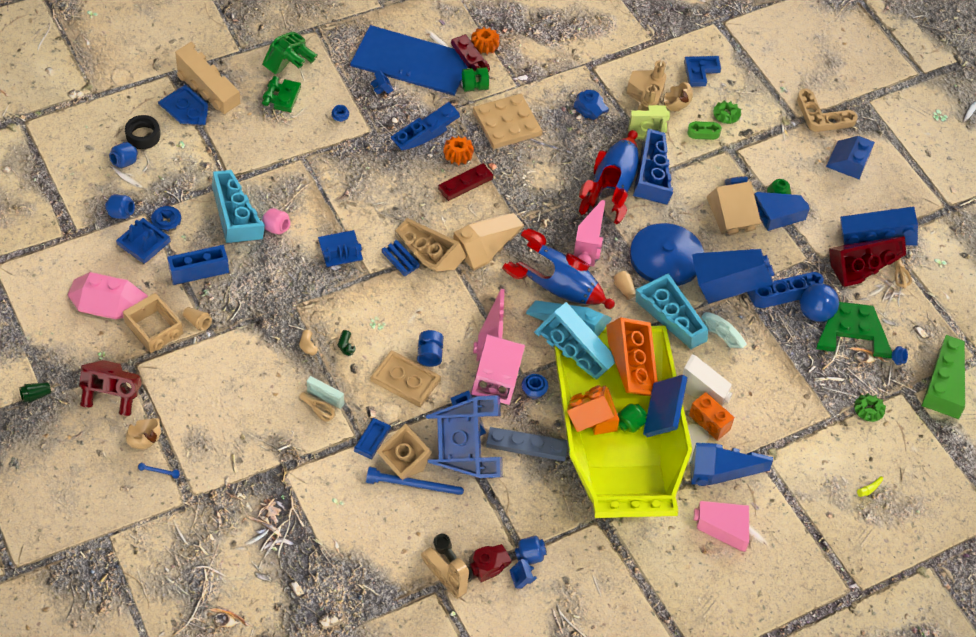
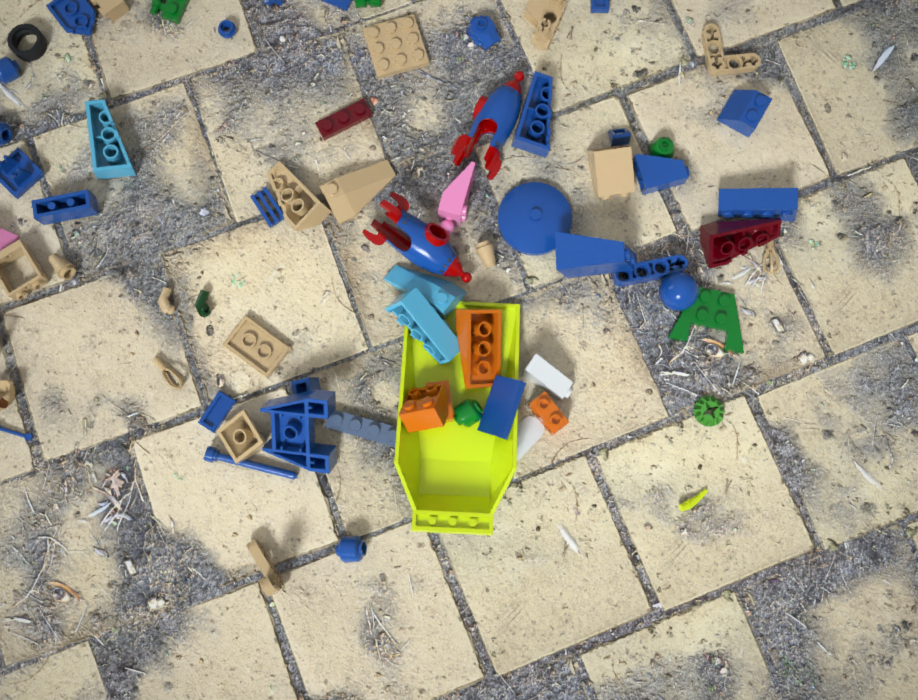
camera: 10 degrees right, 25 degrees up
blue gear [151,206,182,232] -> none
bright pink head [262,208,291,235] -> none
light aqua tile [307,376,344,409] -> none
blue hinge [318,230,363,267] -> none
blue slope [391,102,460,150] -> none
blue wheel [417,330,444,367] -> none
pearl dark grey bar [433,534,473,583] -> none
orange gear [443,135,474,166] -> none
dark red hand [469,544,512,583] -> none
bright pink slope [471,335,525,405] -> none
bright pink wedge [473,289,505,361] -> none
blue tile [510,559,537,589] -> none
blue cone [522,374,548,399] -> none
yellowish green plate [627,105,670,139] -> none
medium azure wedge [636,273,708,349] -> none
tan hair [664,82,693,112] -> none
bright green beam [687,121,722,140] -> none
blue wedge [690,443,773,486] -> none
bright pink slope [693,501,749,552] -> none
light aqua tile [701,312,747,348] -> none
bright green gear [713,100,741,124] -> none
blue plate [892,346,908,365] -> none
bright green wedge [921,335,965,419] -> none

